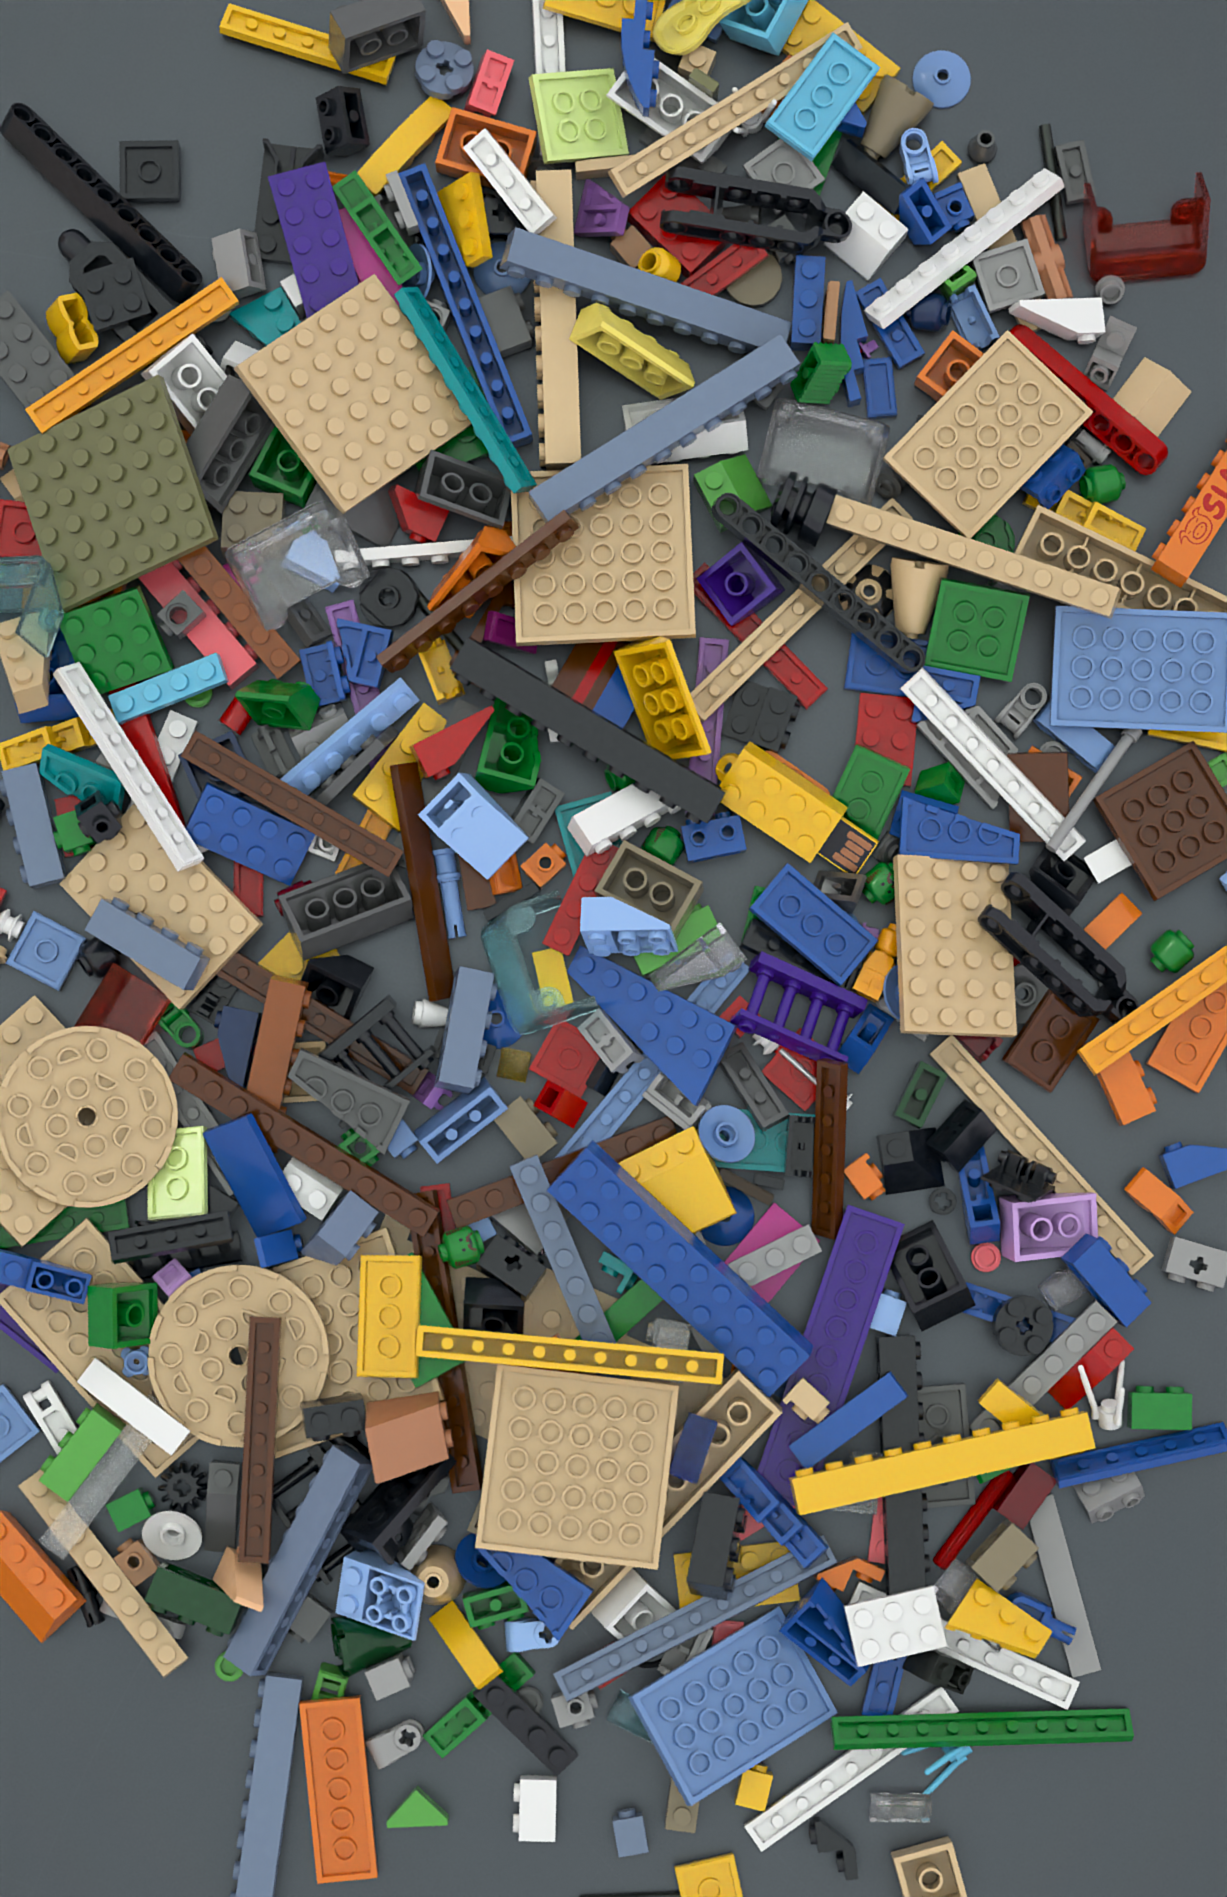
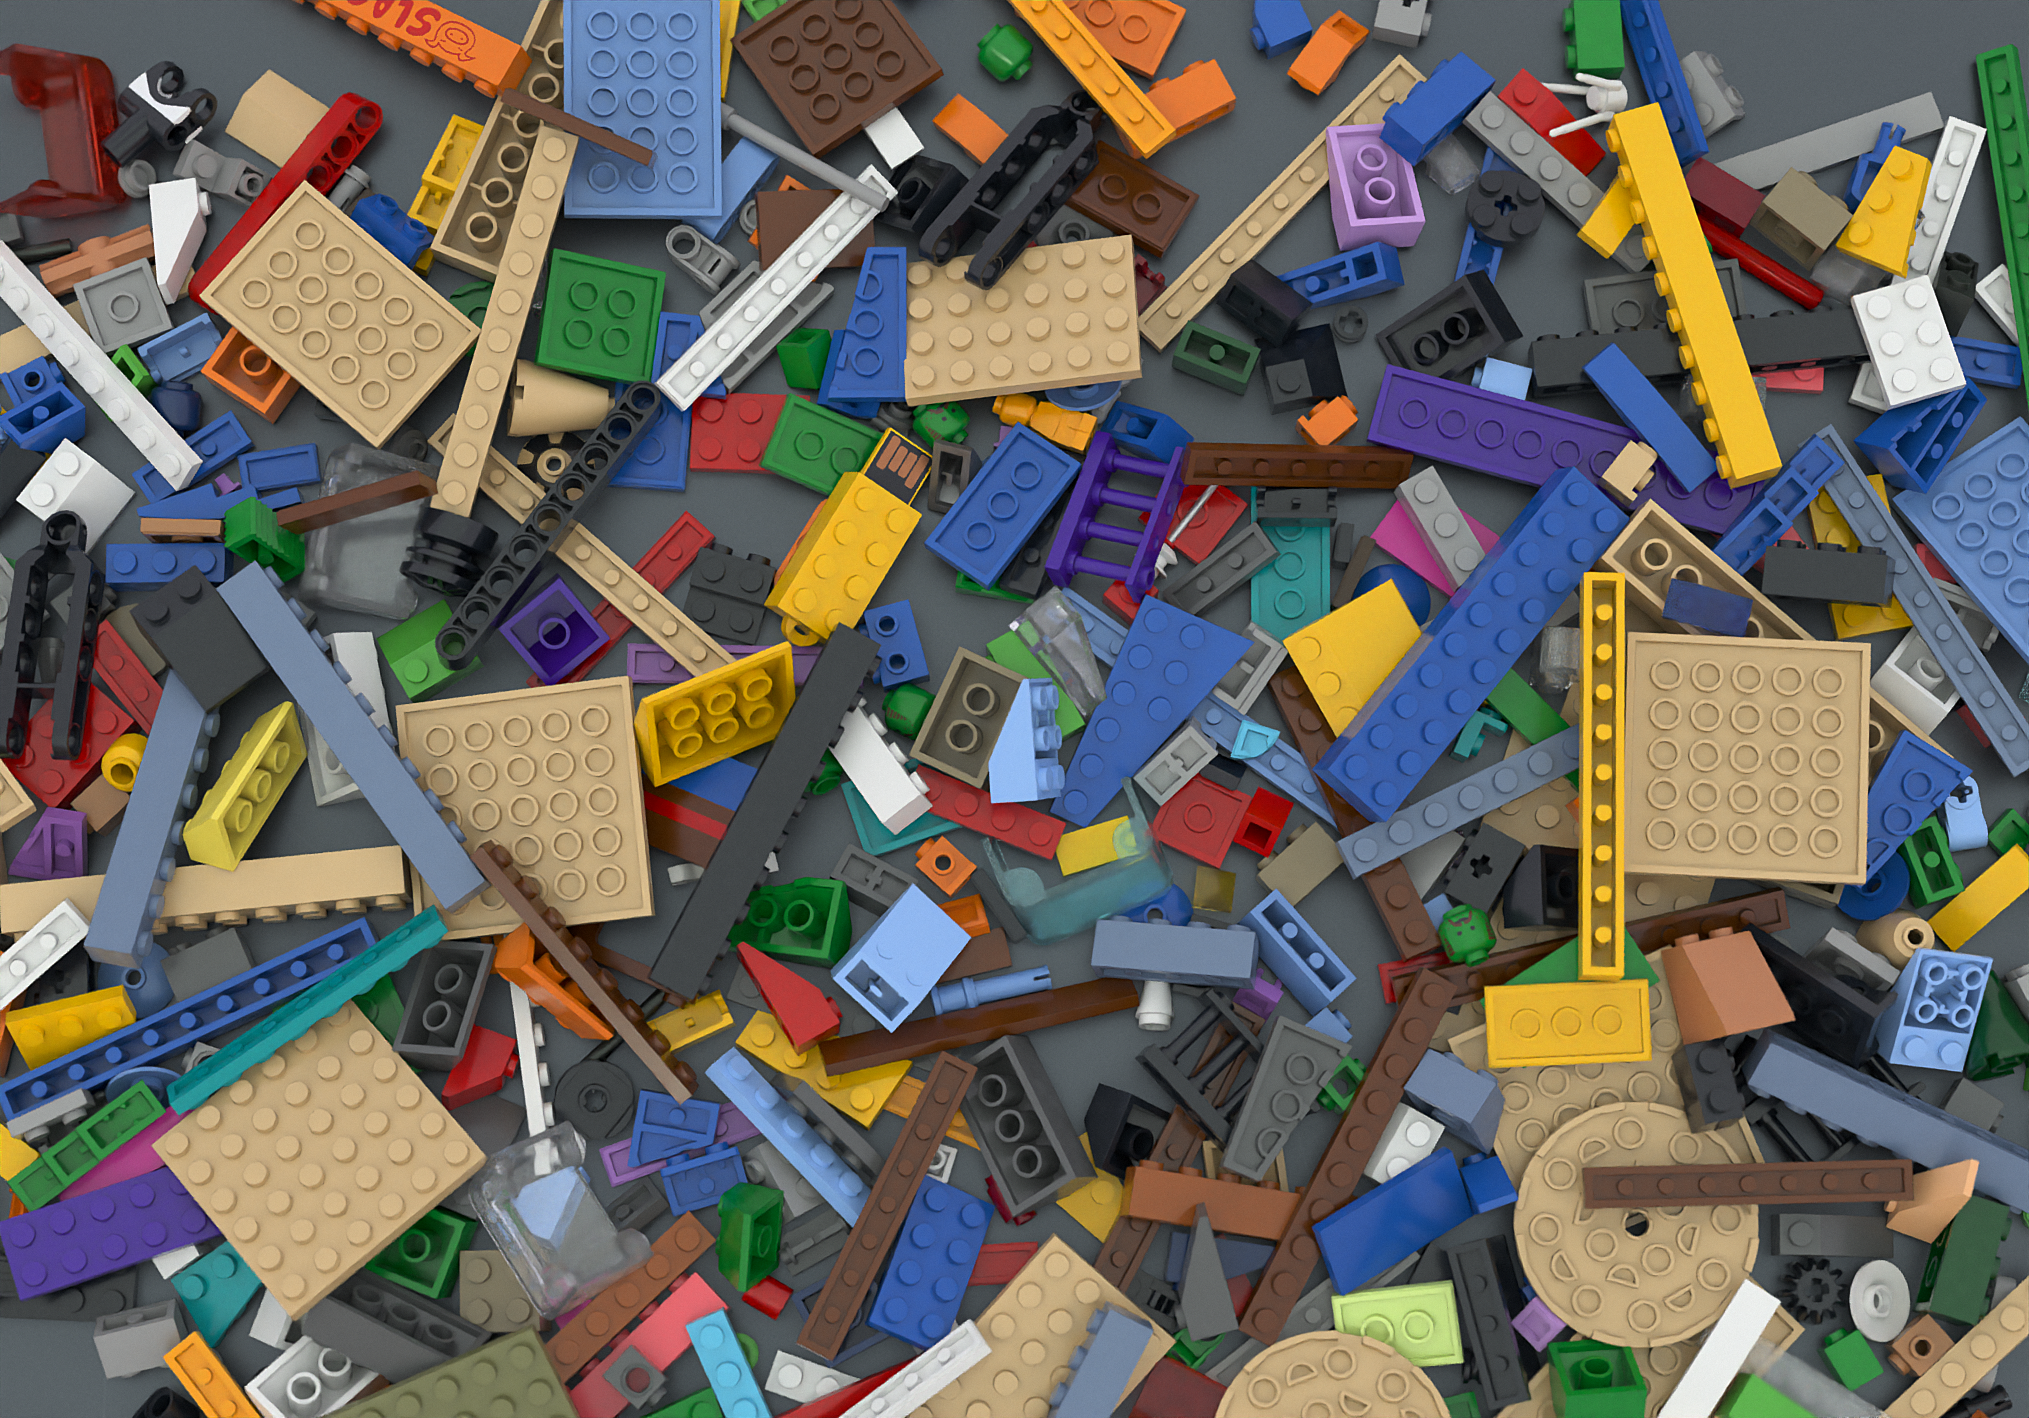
camera: 90 degrees left, 5 degrees down
medium blue plate [121,1345,149,1377] -> none
magenta tile [483,611,537,654] -> none
medium blue dish [698,1105,755,1163] -> none
orange slope [814,1556,885,1593] -> none
coral plate [971,1242,1001,1272] -> none
black hinge [980,1150,1057,1203] -> none
green head [1079,464,1126,504] -> none
none -> black connector [99,61,217,168]
none -> black slope [129,565,273,714]
none -> reddish brown tile [276,470,438,535]
none -> reddish brown tile [500,87,658,169]
none -> dark grey slope [1174,1202,1239,1341]
none -> medium azure tile [1230,720,1280,761]

